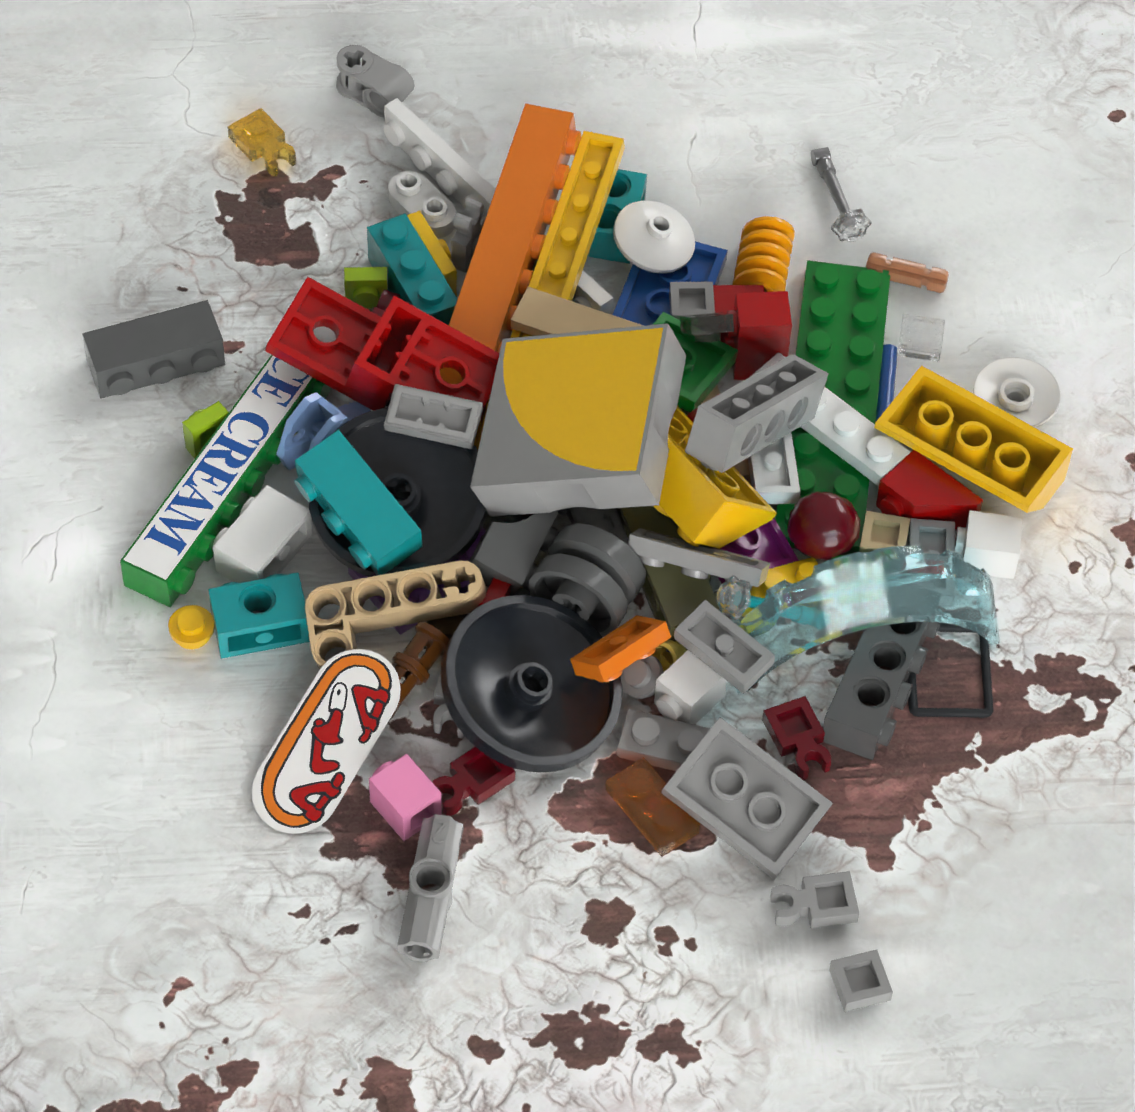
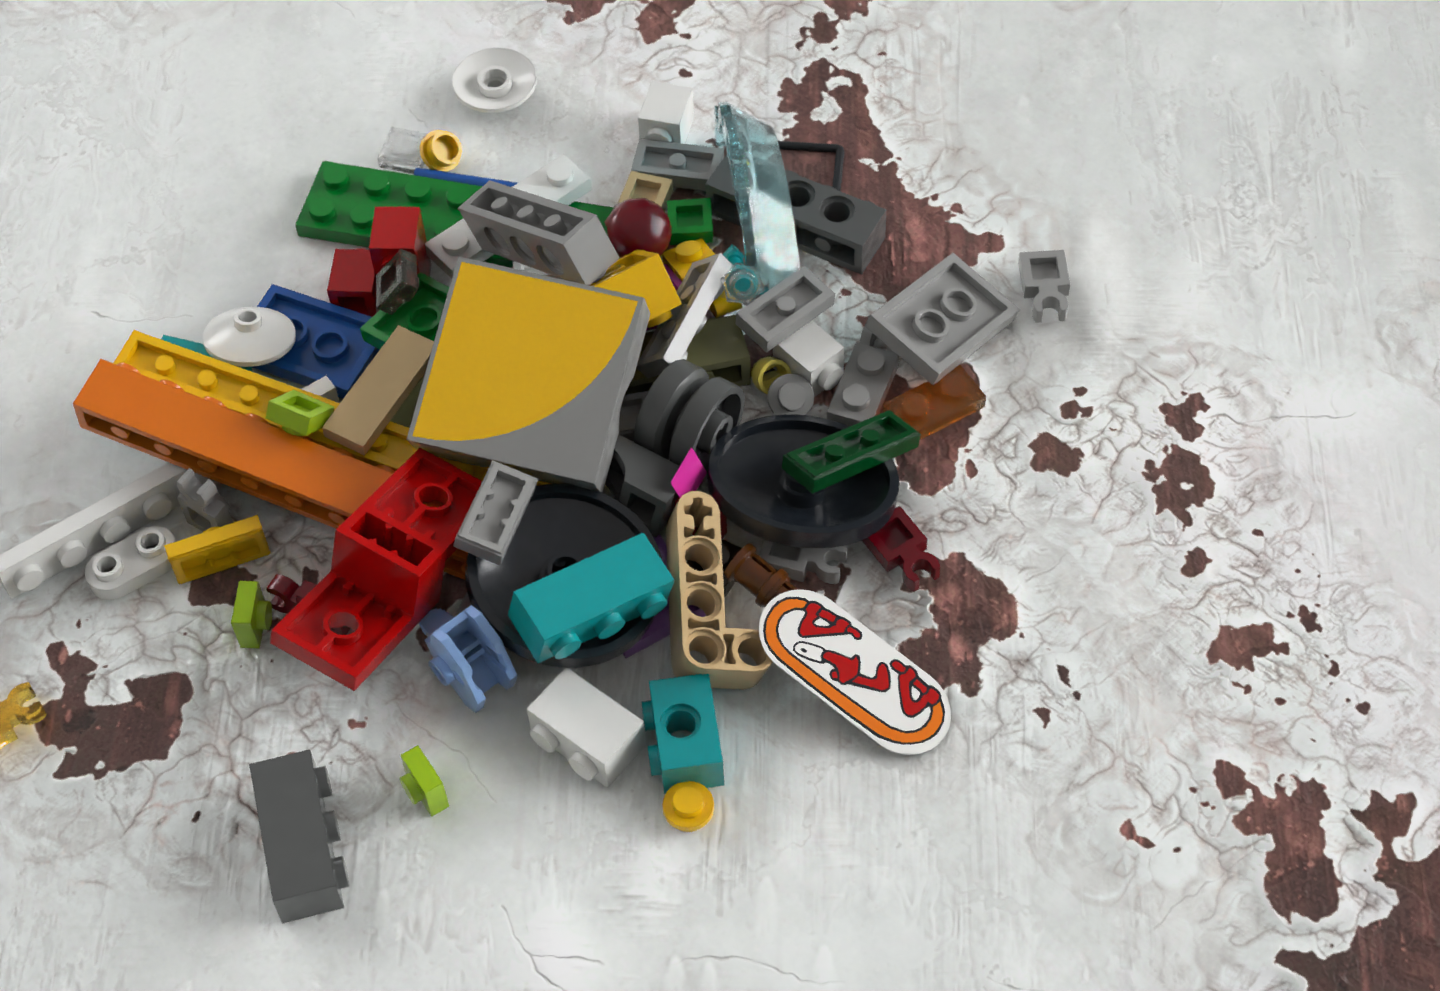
camera: 80 degrees left, 0 degrees up
brick [120,327,336,608] -> none
teal brick [367,213,458,325] -> none
bright pink brick [369,754,442,841] -> none
light grey piece [397,814,464,962] -> none
orange plate [570,615,671,682] -> none
light grey plate [669,282,715,326] -> none
light orange piece [732,216,795,292] -> none
dark red plate [762,696,831,780] -> none
piece [811,147,872,242] -> none
light grey plate [829,950,893,1012] -> none
nougat axle [866,252,949,293] -> none
yellow slope [874,365,1073,513] -> none
red slope [876,450,983,530] -> none
none -> lime plate [265,390,334,436]
none -> yellow plate [420,130,462,172]
none -> dark pink sticker [671,448,707,498]
none -> dark green tile [781,410,921,494]

